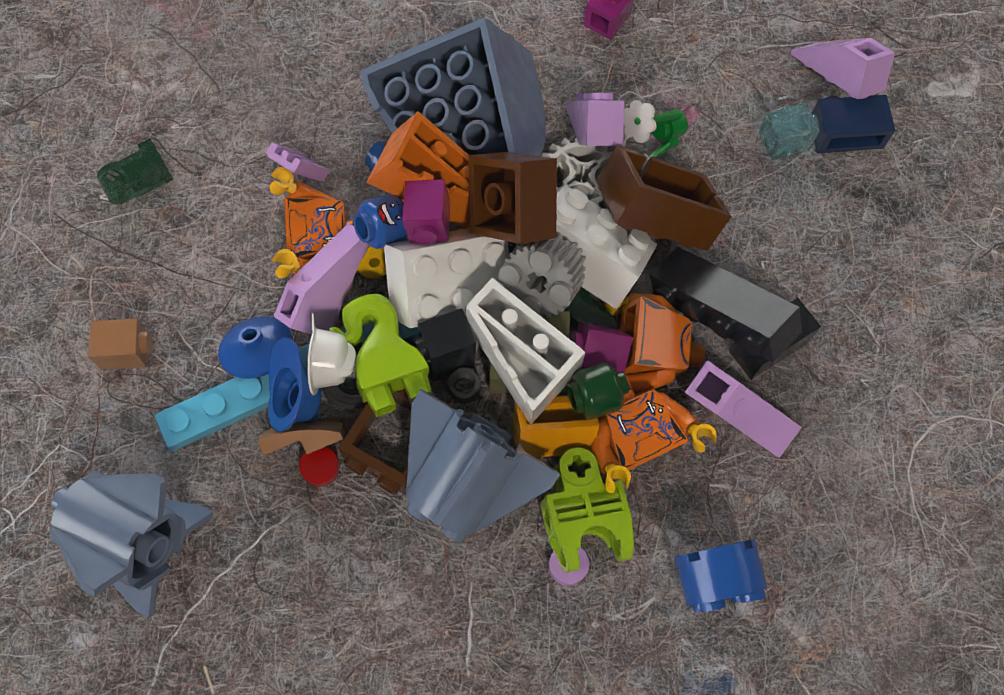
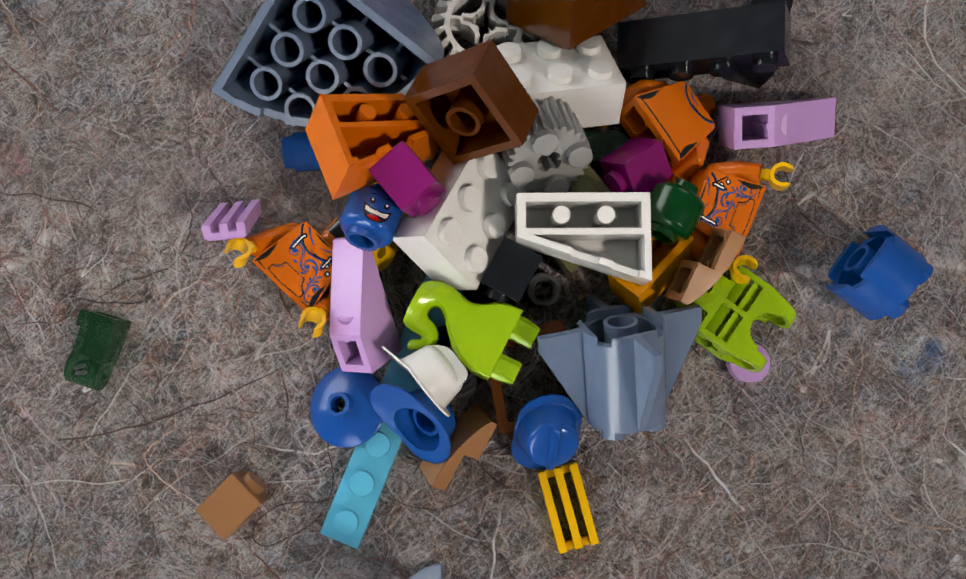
camera: 40 degrees left, 15 degrees up
red tile [299,447,340,487] -> none
none -> blue piece [511,394,582,470]
none -> yellow tile [537,461,599,554]
none -> medium nougat slope [664,228,747,305]

